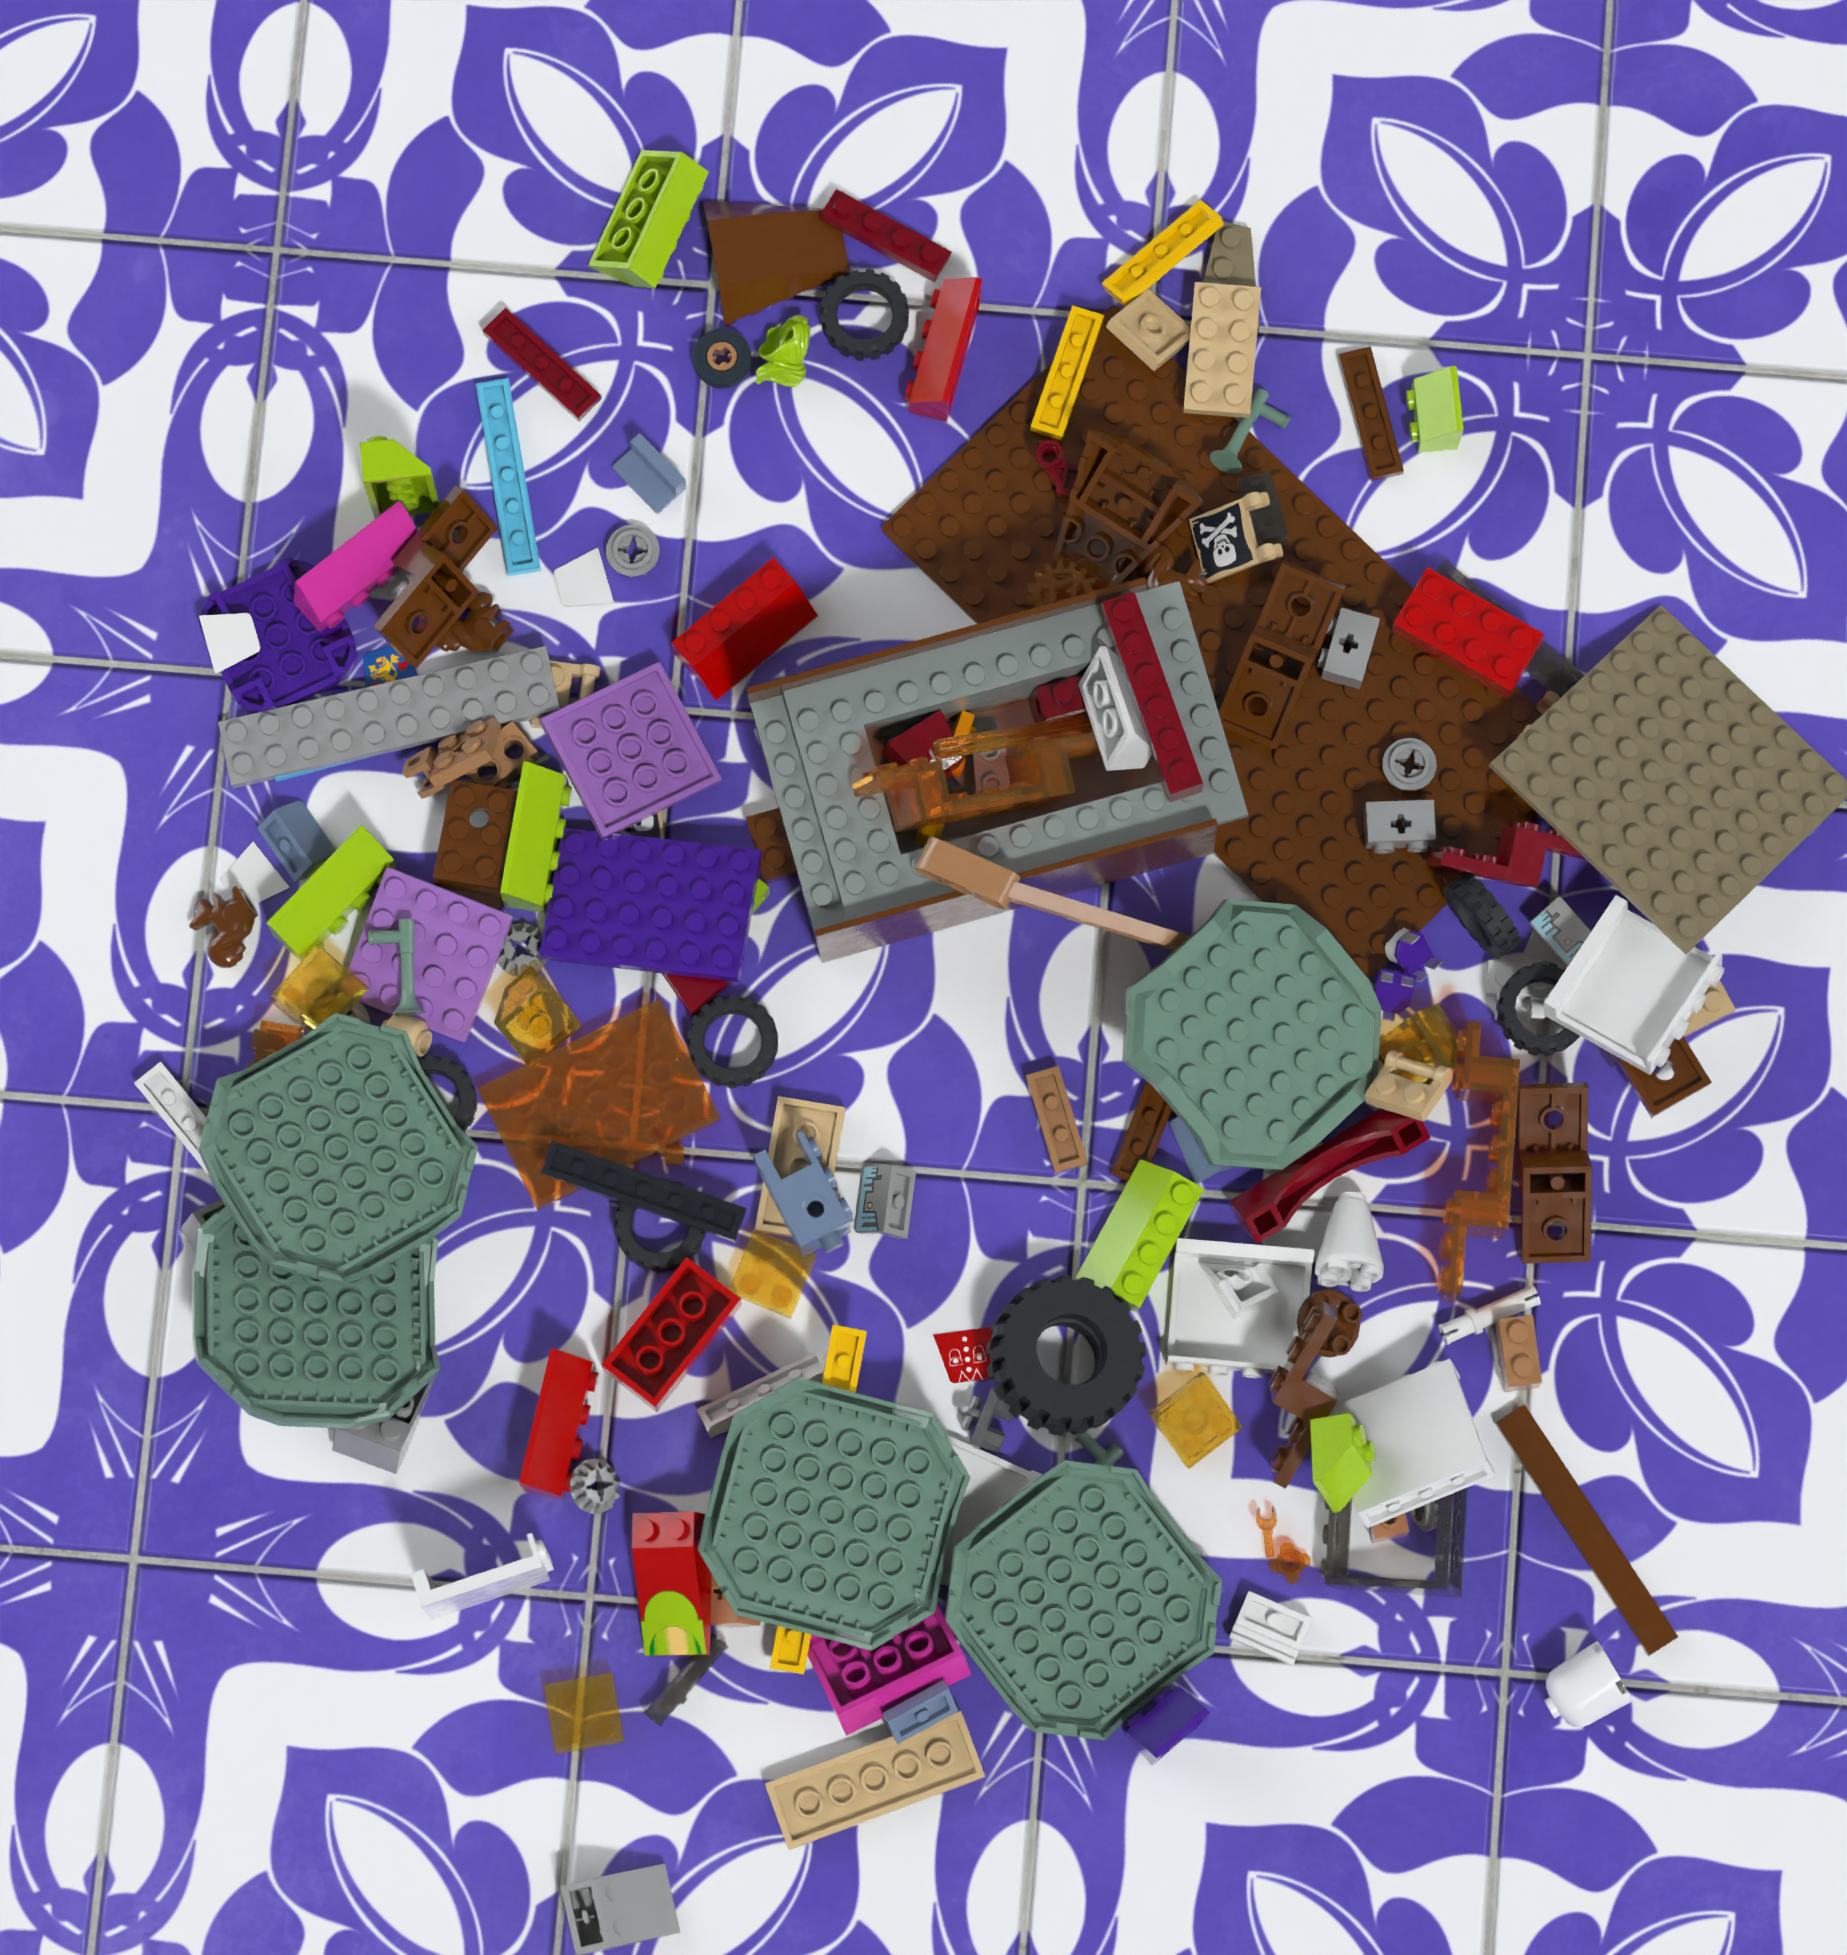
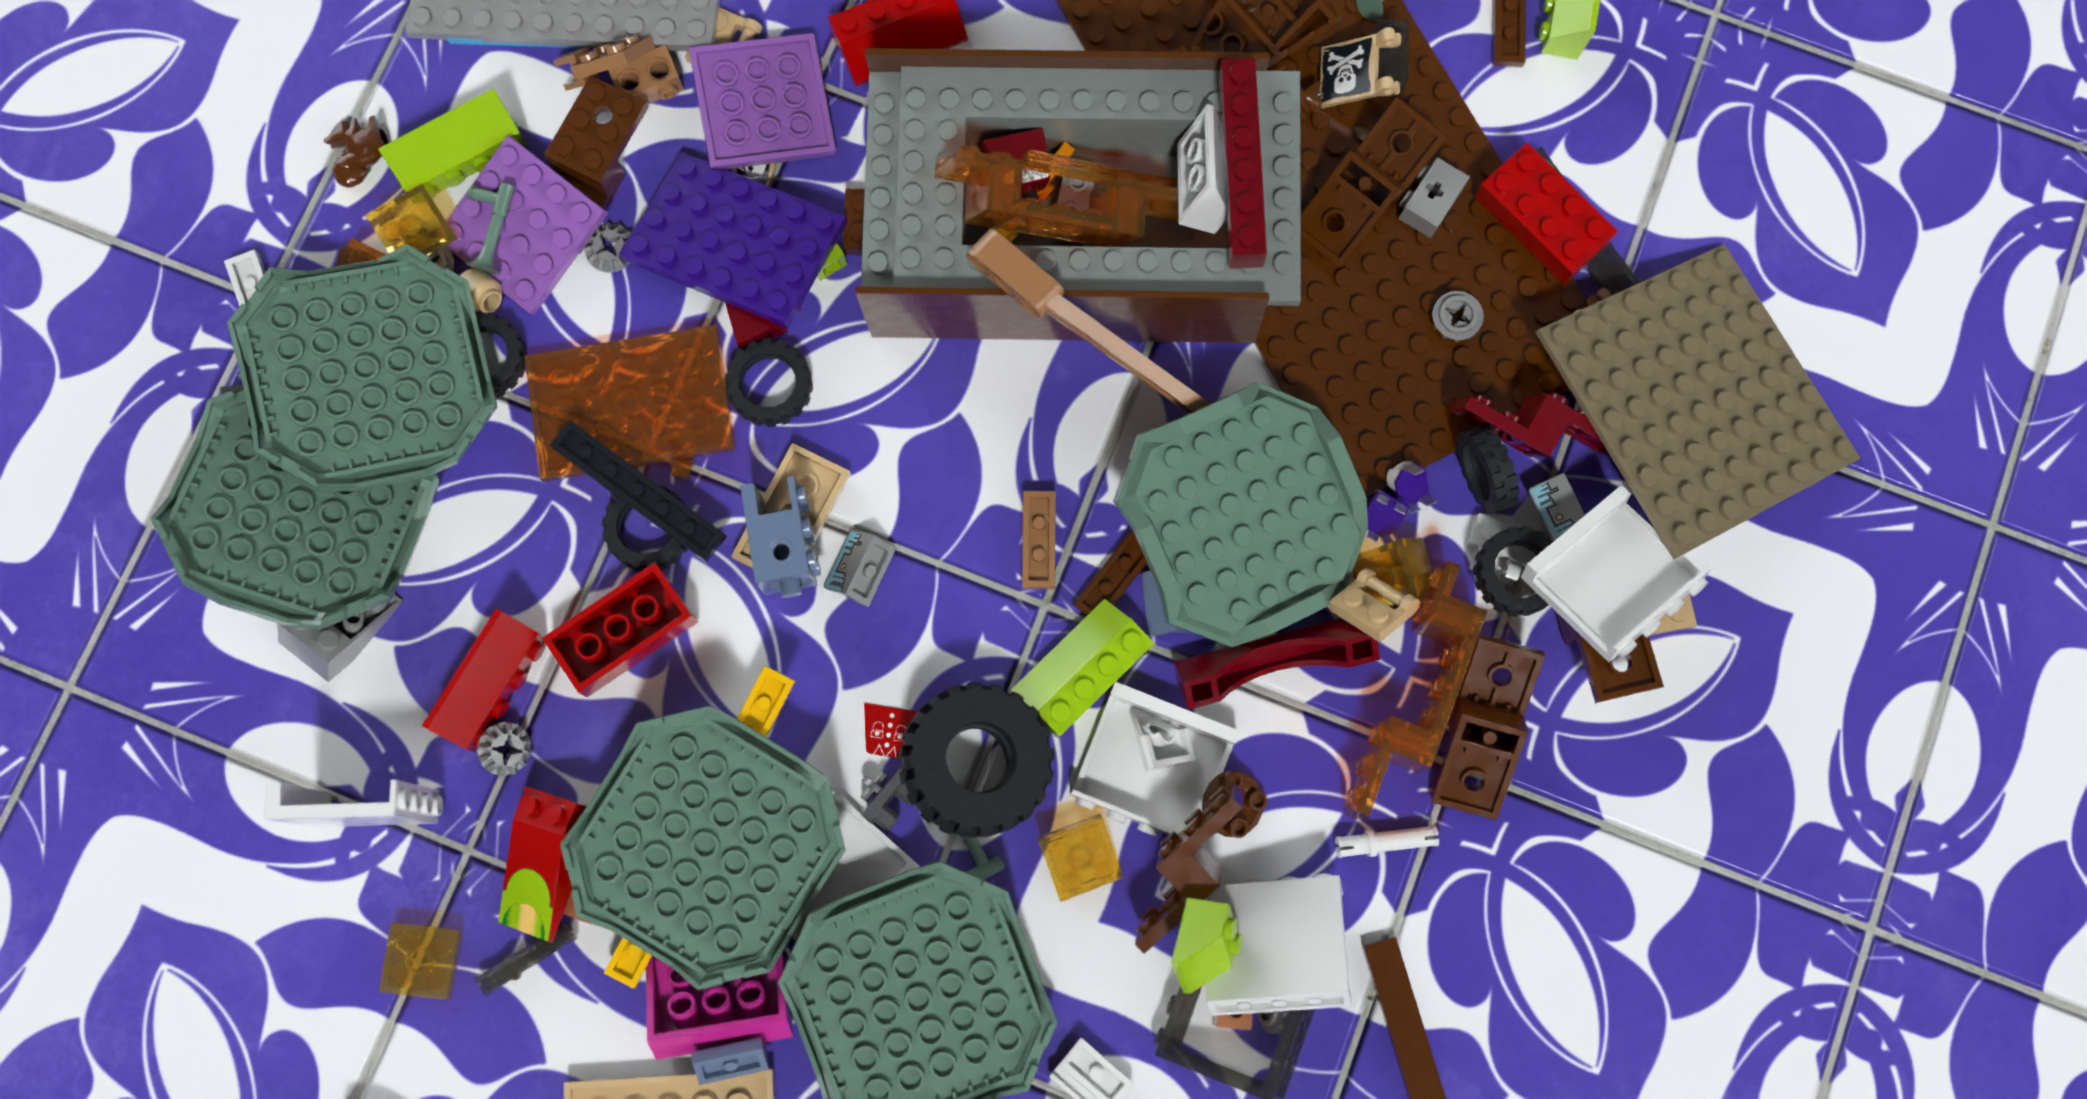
camera: 15 degrees right, 0 degrees up
white sticker [221,842,290,905] -> none
sand blue panel [257,800,336,882] -> none
clear yellow slope [494,966,582,1070] -> none
lime slope [500,761,572,913] -> none
white plate [697,1349,826,1438] -> none
clear yellow plate [729,1229,817,1319] -> none
dark red torso [1028,675,1089,733] -> none
clear orange hand [1256,1506,1277,1557] -> none
clear orange plate [1269,1543,1310,1584] -> none
white cone [1315,1192,1384,1292] -> none
light grey brick [1363,800,1436,854] -> none
medium nougat brick [1495,1315,1542,1392] -> none

